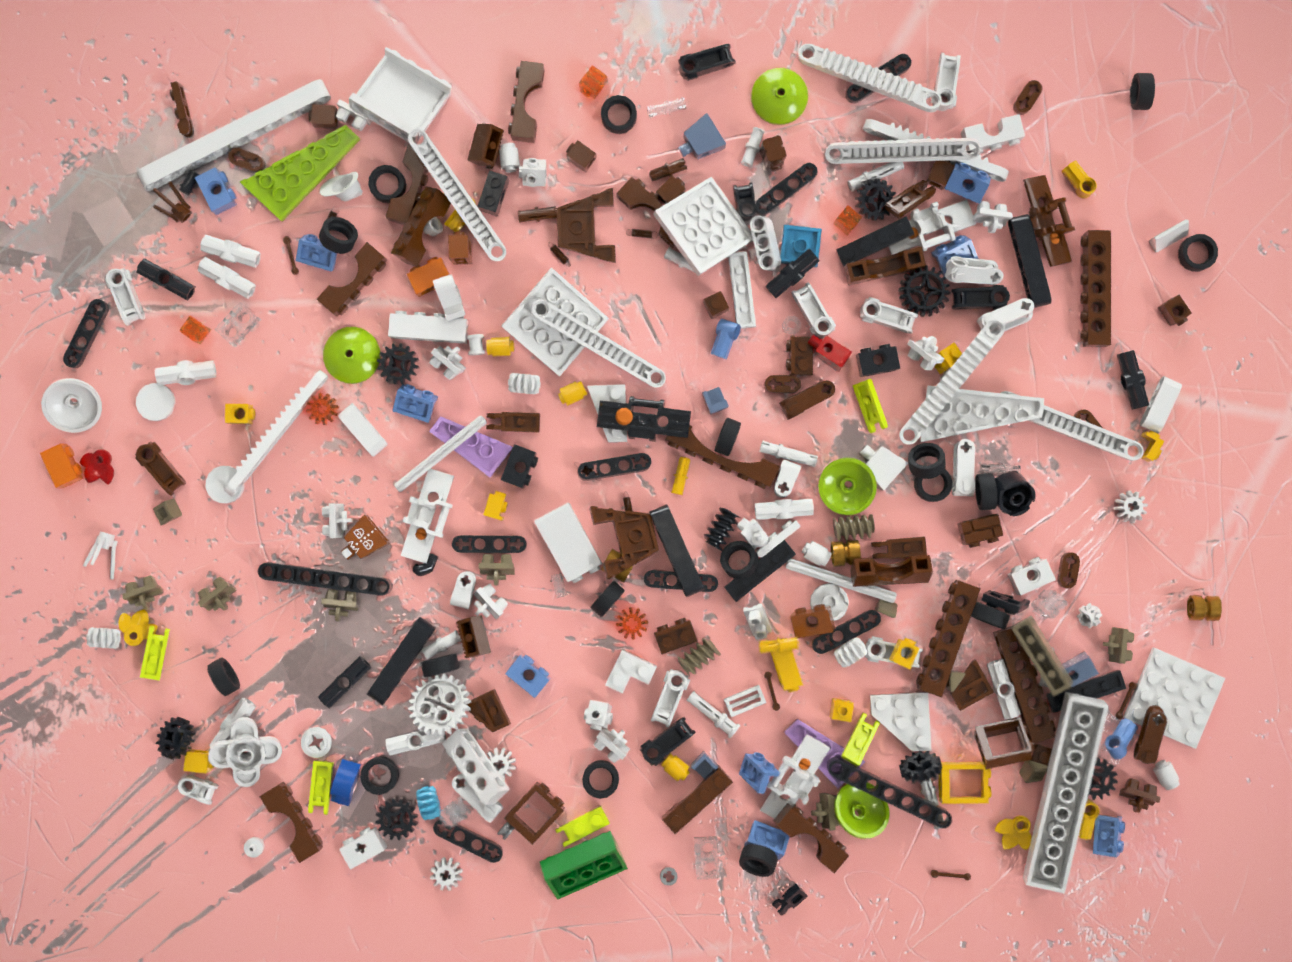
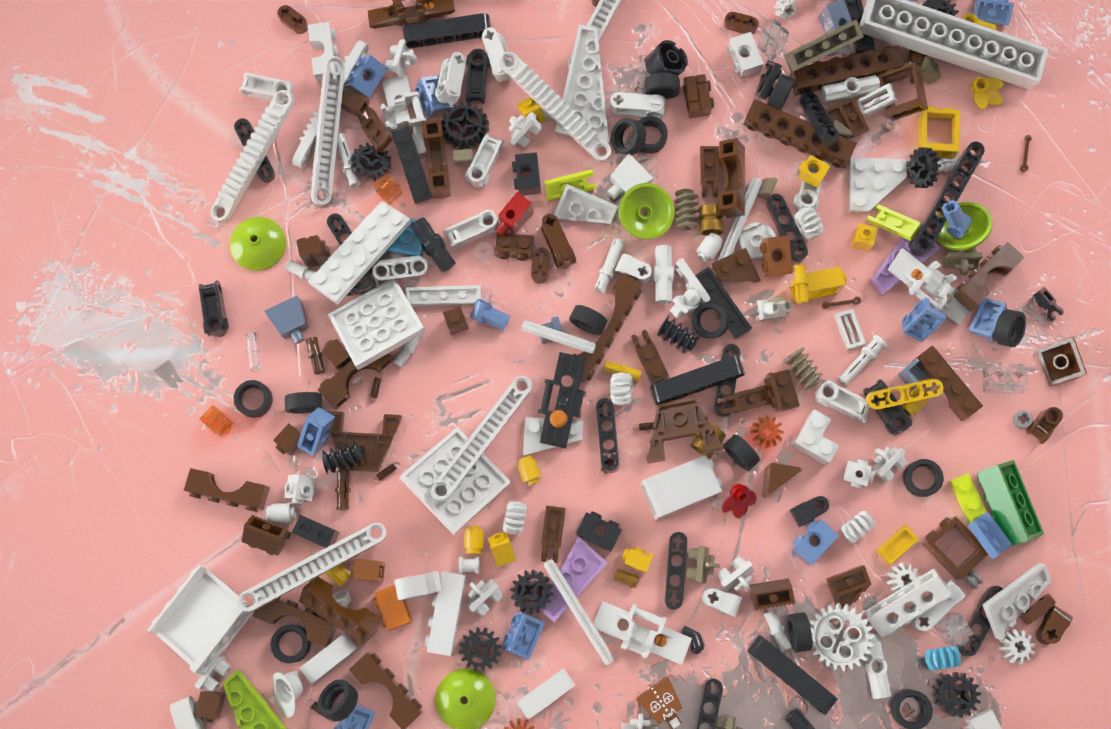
camera: 80 degrees left, 10 degrees down
none -> black tyre [285,392,323,414]
none -> medium blue brick [297,407,335,456]
none -> white beam [300,633,359,685]
none -> white plate [308,201,411,305]
none -> black piece [322,441,366,475]
none -> dark tan slope [453,149,473,165]
none -> yellow brick [488,532,516,567]
none -> black gear [510,569,554,614]
none -> white axle [522,320,596,354]
none -> white wing [554,184,618,224]
none -> white gear [610,373,633,405]
none -> pearl gold pin [613,568,640,589]
none -> reddish brown hinge [631,329,669,385]
none -> reddish brown wing [711,248,761,283]
none -> reddish brown hinge [717,385,771,415]
none -> red plate [722,484,757,519]
none -> reddish brown slope [762,463,802,498]
none -> black piece [789,496,829,527]
none -> black beam [799,90,839,145]
none -> white gear [840,511,876,543]
none -> white tile [856,83,897,118]
none -> yellow beam [866,379,943,409]
none -> yellow tile [875,524,919,565]
none -> medium blue piece [942,200,972,238]
none -> medium blue bracket [968,512,1012,559]
none -> white wing [982,563,1051,640]
none -> reddish brown beam [1020,593,1056,625]
none -> reddish brown piece [1025,407,1063,444]
none -> reddish brown slope [1036,337,1087,386]
none -> reddish brown piece [1036,605,1073,645]

